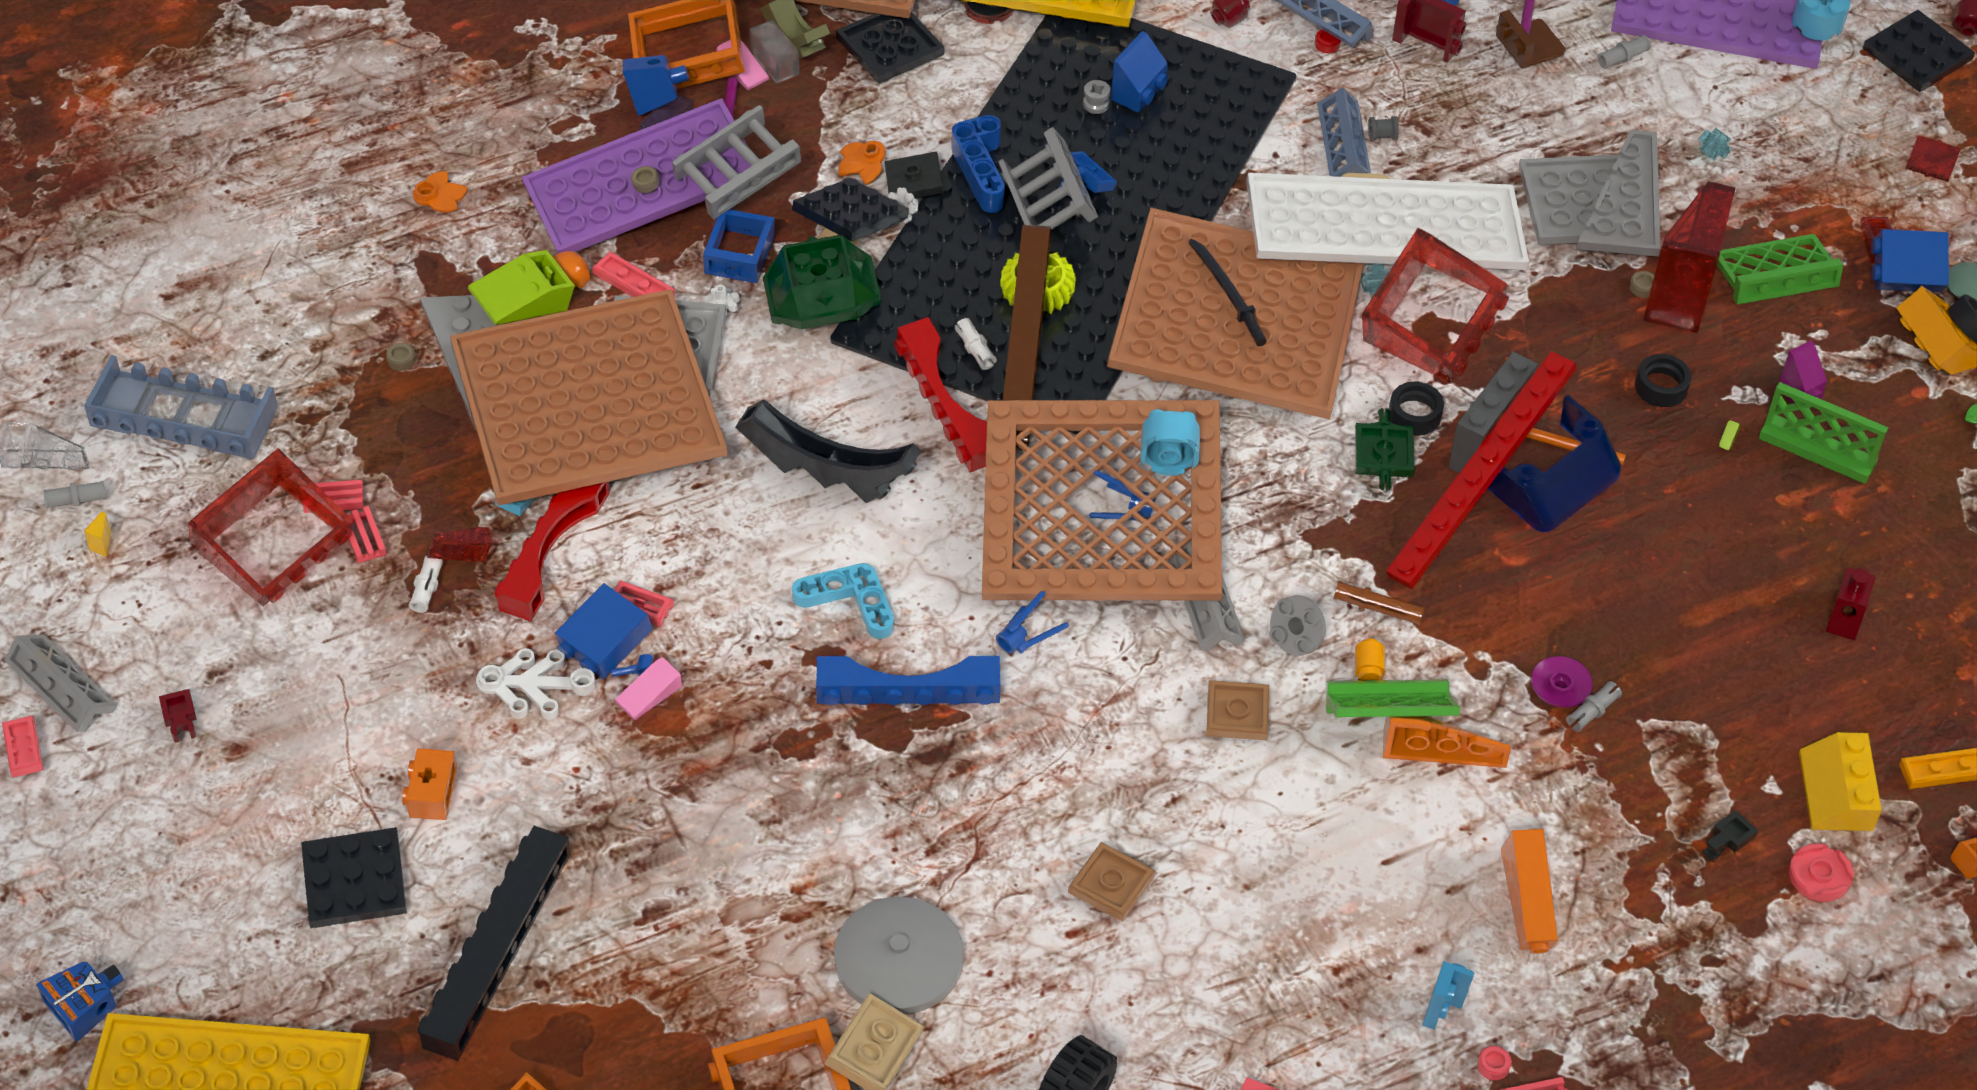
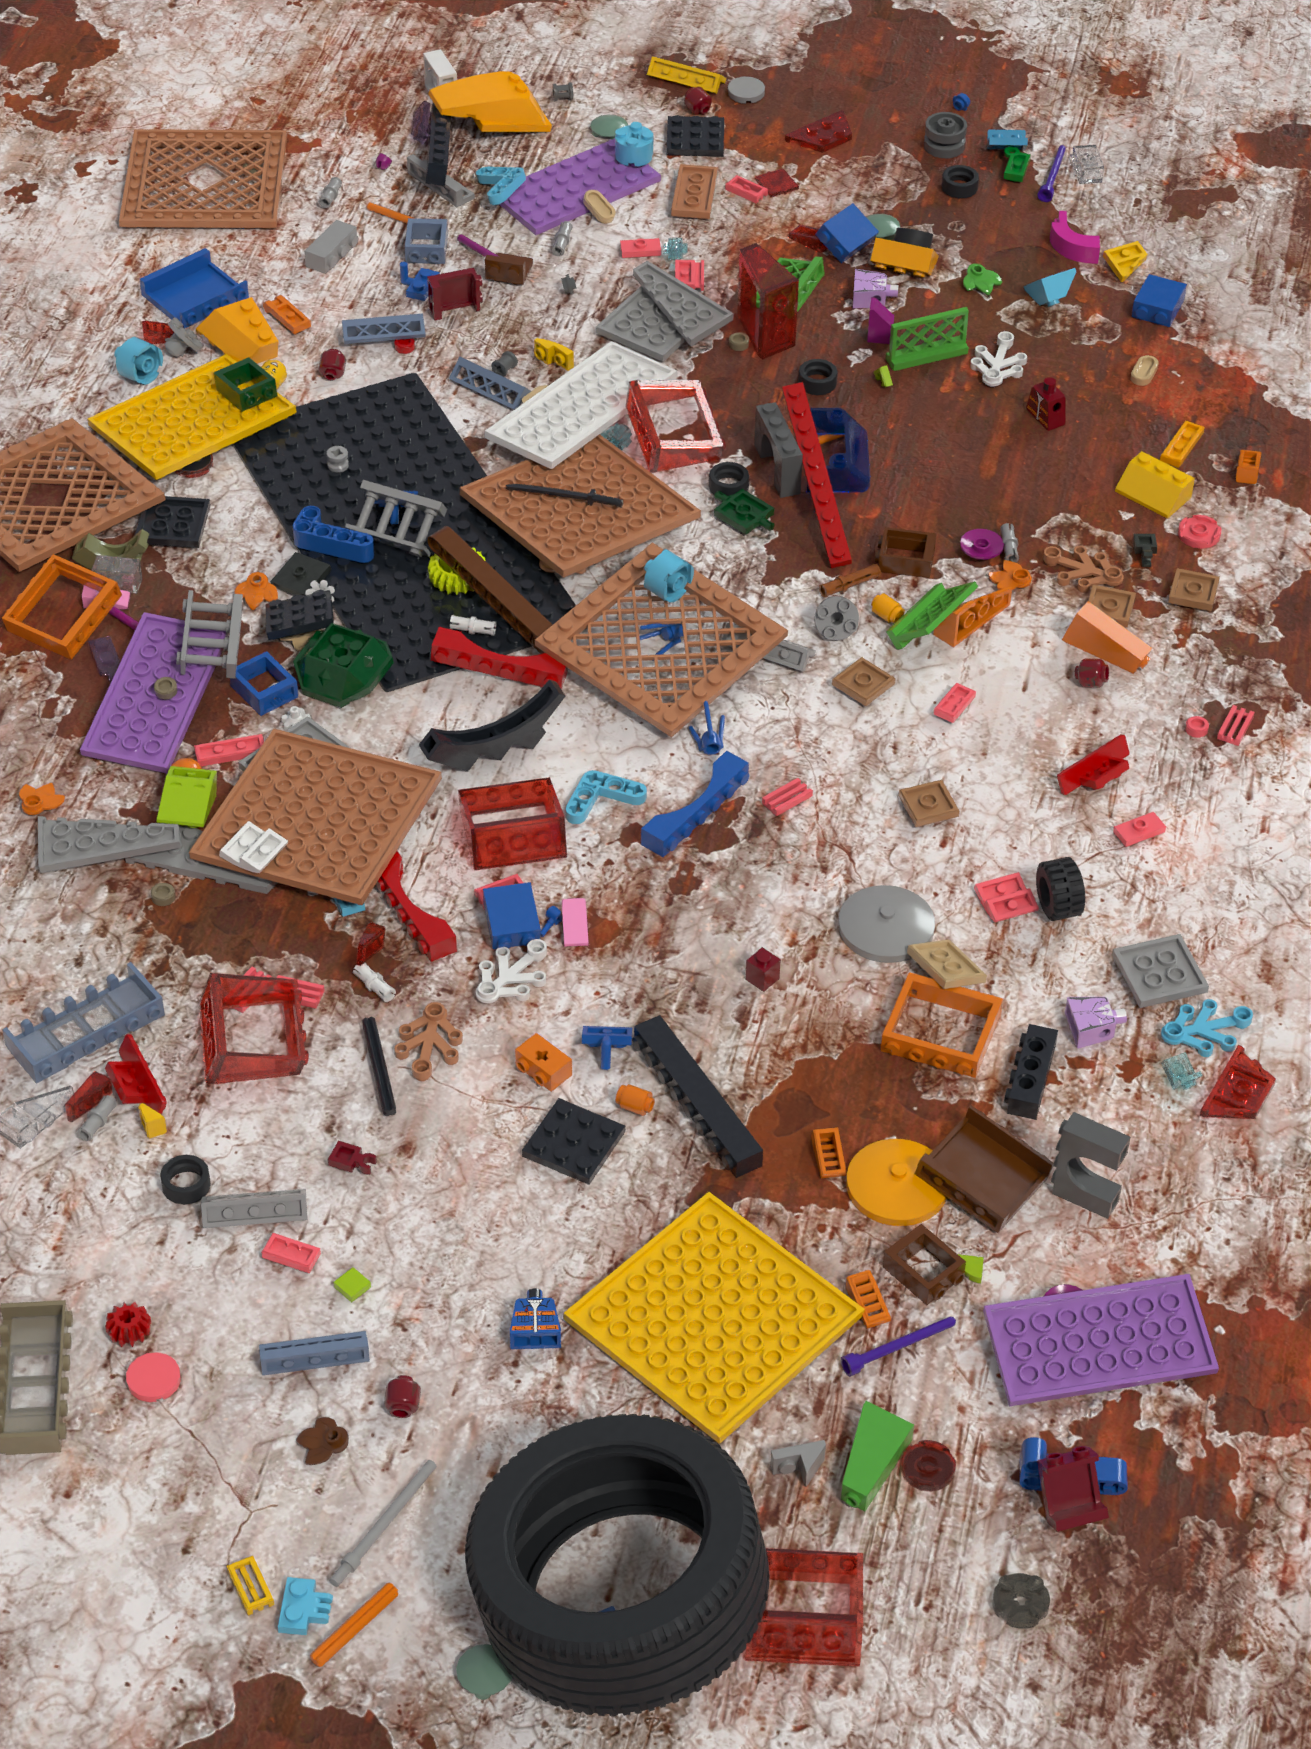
camera: 50 degrees left, 5 degrees down
blue torso [623,55,689,116] -> none
blue slope [1111,31,1168,112] -> none
dark azure bracket [1422,961,1474,1030] -> none
none -> light grey wing [38,816,181,873]
none -> clear red slope [65,1071,113,1122]
none -> red bracket [105,1034,167,1115]
none -> black tyre [160,1154,211,1205]
none -> white slope [219,821,288,873]
none -> lime tile [333,1267,371,1303]
none -> black axle [362,1016,396,1116]
none -> nougat plant [394,1002,463,1081]
none -> clear red windscreen [458,777,567,871]
none -> yellow slope [534,338,574,371]
none -> dark grey plate [561,274,577,294]
none -> blue plate [582,1026,633,1070]
none -> tan tile [583,190,616,224]
none -> orange brick [615,1084,655,1116]
none -> coral plate [620,238,661,258]
none -> nougat plate [671,164,718,219]
none -> coral plate [675,260,704,291]
none -> coral tile [725,175,768,204]
none -> dark red brick [745,947,781,992]
none -> coral tile [762,778,813,816]
none -> lavender torso [853,269,898,308]
none -> reddish brown window [875,527,937,578]
none -> coral plate [934,683,976,723]
none -> white plant [970,331,1027,387]
none -> coral slope [974,872,1039,923]
none -> orange plate [988,560,1032,590]
none -> nougat plant [1043,546,1124,593]
none -> red bracket [1057,734,1130,795]
none -> dark red head [1075,658,1109,688]
none -> medium nougat plate [1088,585,1136,628]
none -> medium nougat plate [1168,568,1220,611]

